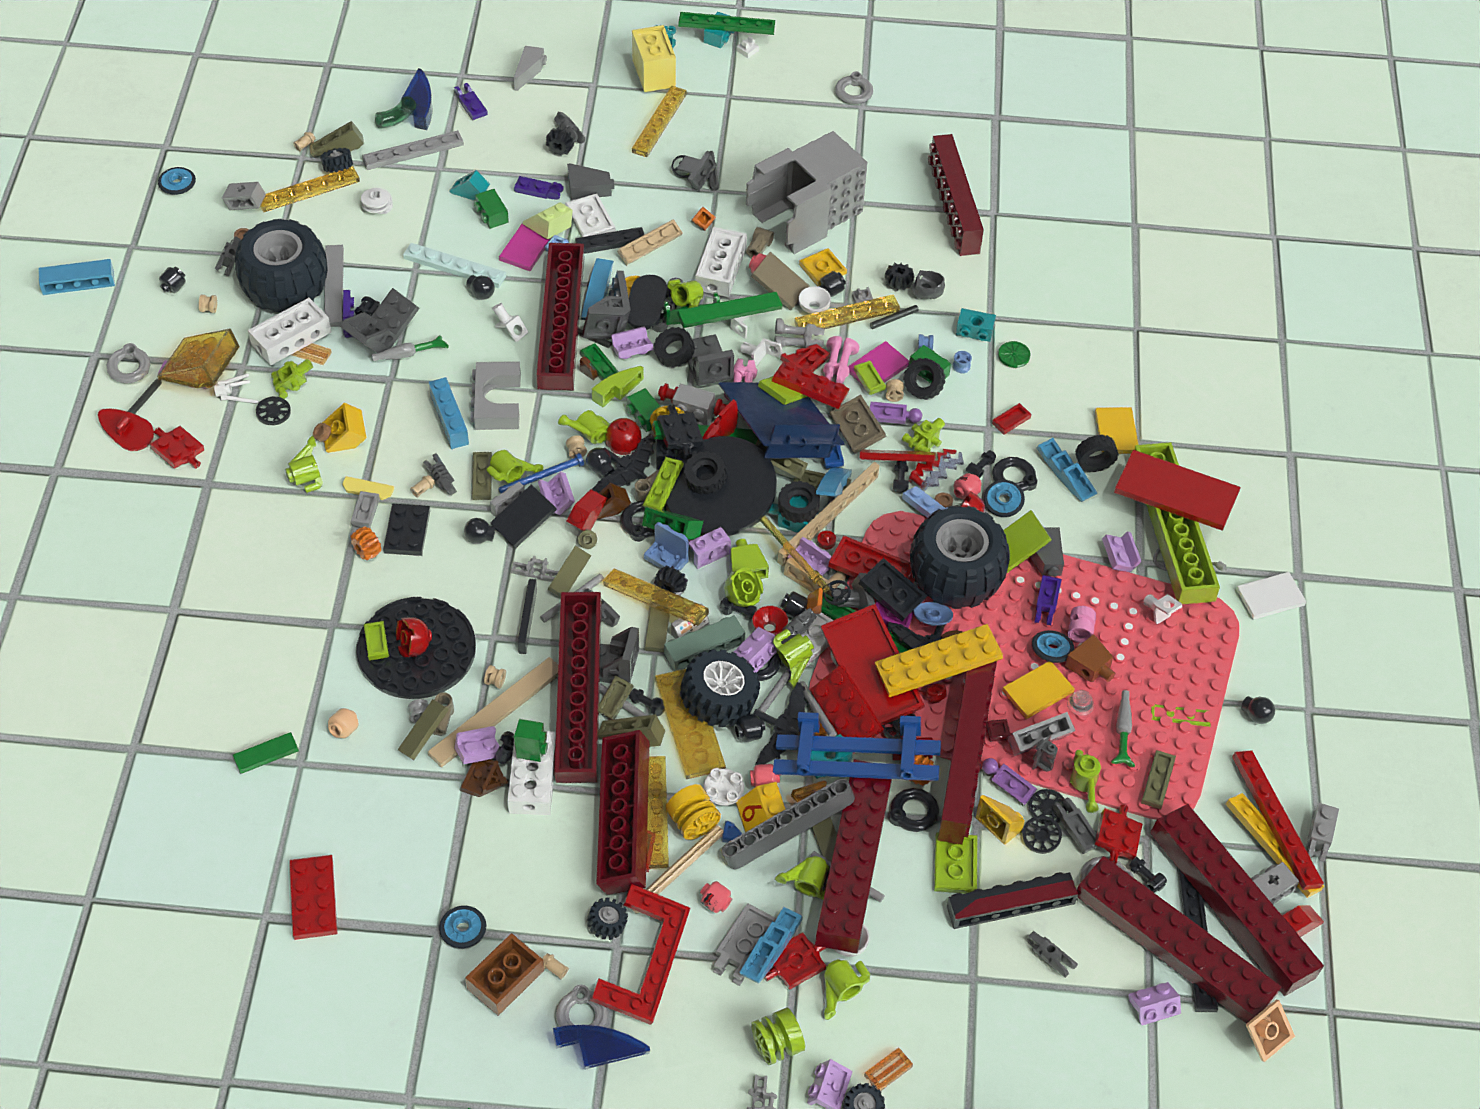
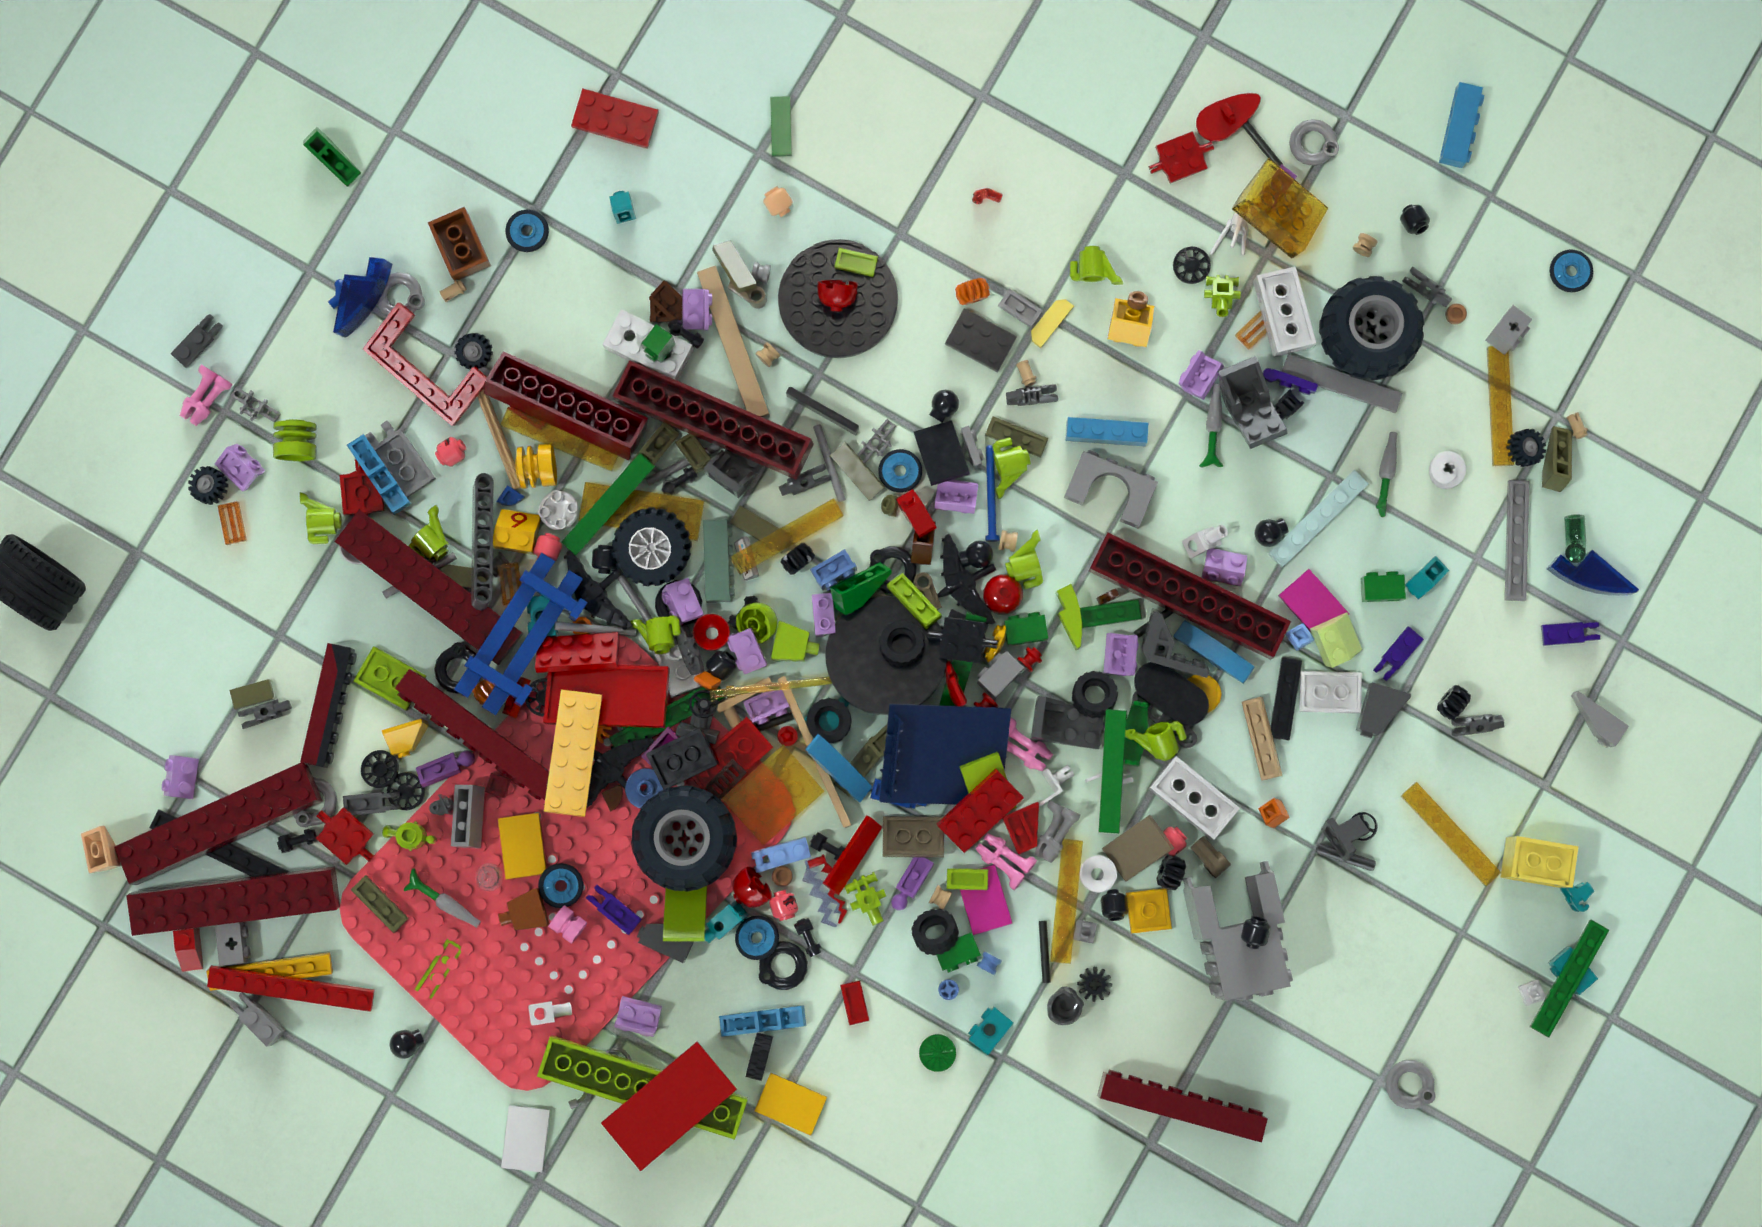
camera: 120 degrees right, 30 degrees up
none -> olive tile [229,679,275,710]
none -> blue arm [328,279,348,309]
none -> green tile [561,453,655,555]
none -> teal slope [609,191,636,224]
none -> clear smoke slope [704,758,748,800]
none -> teal torso [705,900,749,943]
none -> clear yellow slope [722,744,825,846]
none -> lavender bracket [727,627,767,675]
none -> dark azure wheel [878,449,922,493]
none -> clear red arm [972,188,1003,204]
none -> black gear [1156,855,1186,890]
none -> lavender bracket [1179,350,1224,400]
none -> lavender bracket [1202,548,1247,586]
none -> black head [1241,916,1271,949]
none -> light grey piece [1376,432,1397,517]

